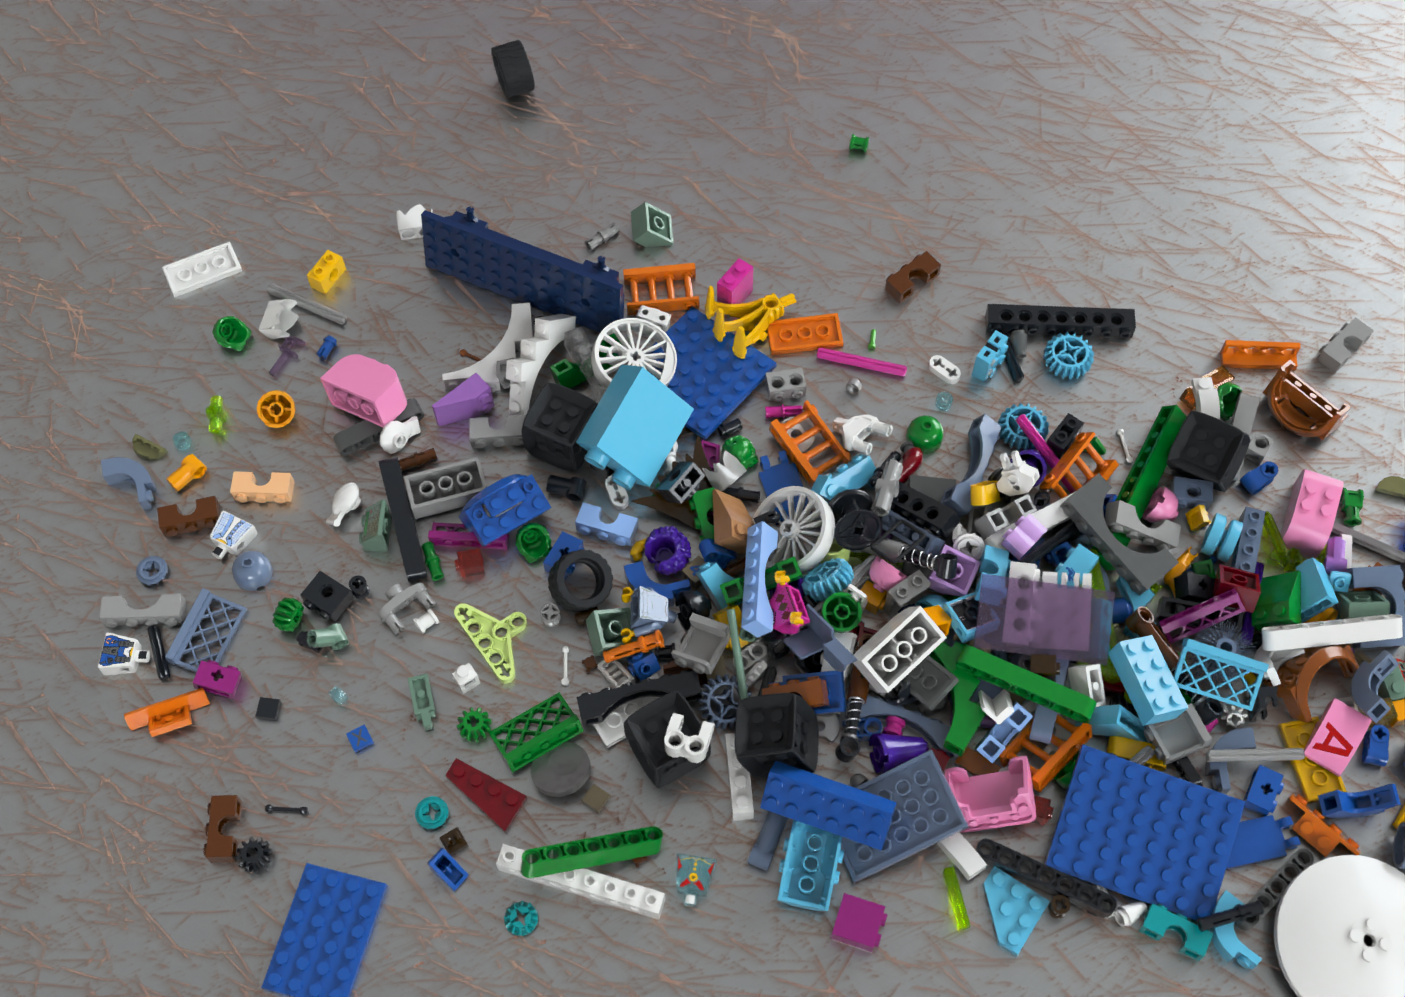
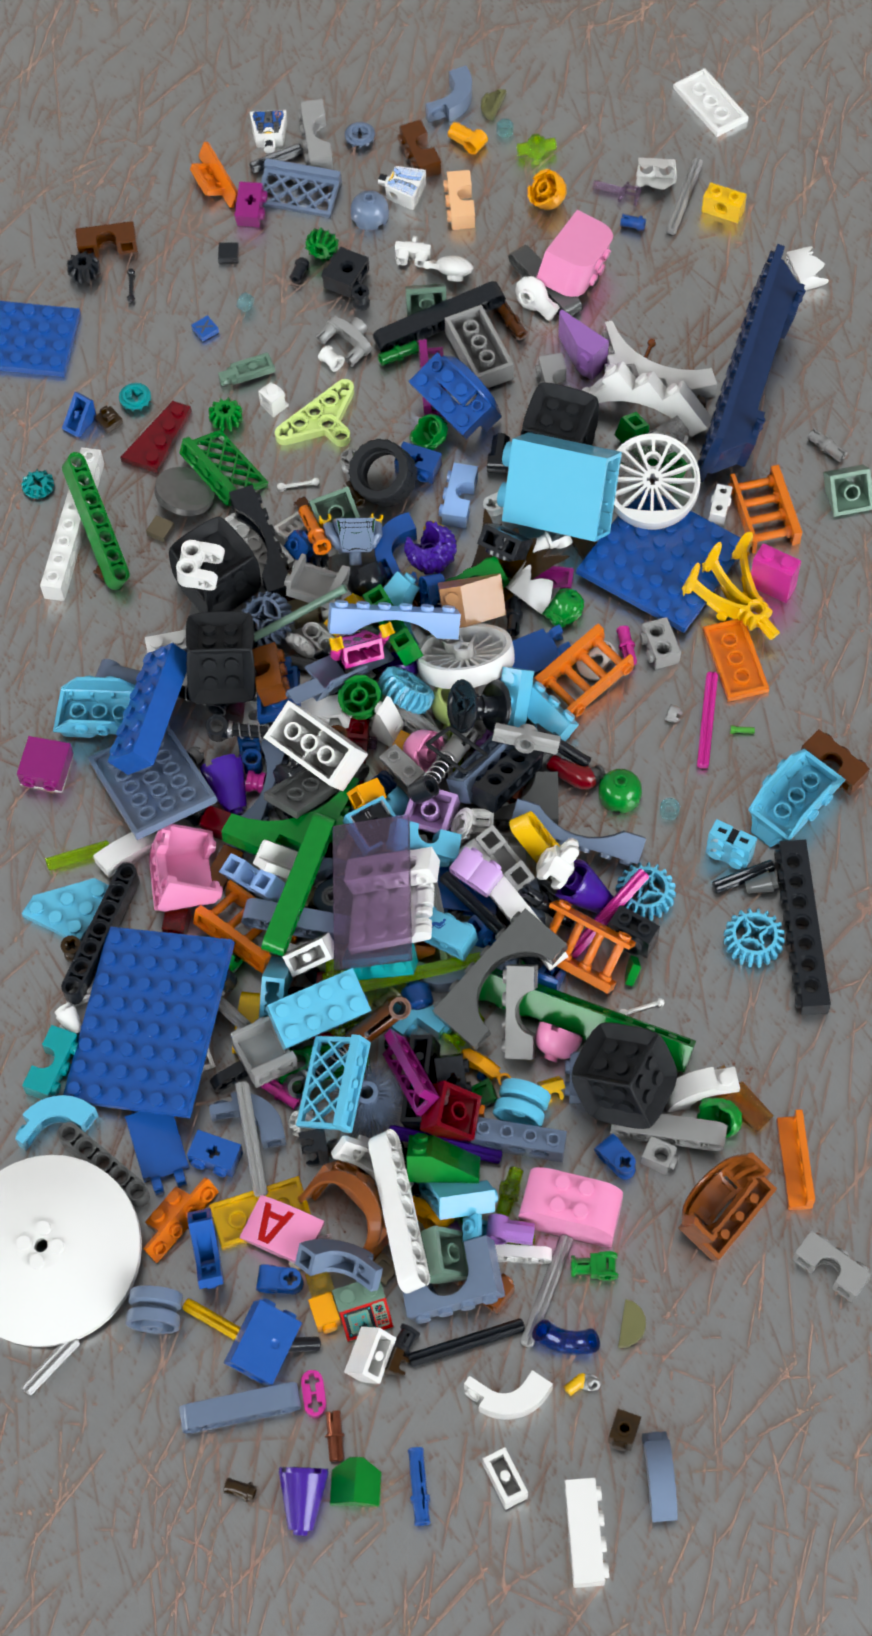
camera: 85 degrees right, 0 degrees up
green hair [212,316,252,351] -> none
sand green piece [307,623,349,650] -> none
clear red brick [454,548,485,577] -> none
clear light blue torso [676,853,717,907] -> none
black pin [718,418,743,438] -> none
black arm [753,511,780,524] -> none
white connector [833,415,893,455] -> none
white beam [929,355,961,385] -> none
dark brown brick [1031,654,1060,682] -> none
black pin [1196,900,1264,932] -> none
clear neon green axle [1263,511,1288,557] -> none
none -> white hips [395,236,431,268]
none -> medium azure slope [748,749,846,847]

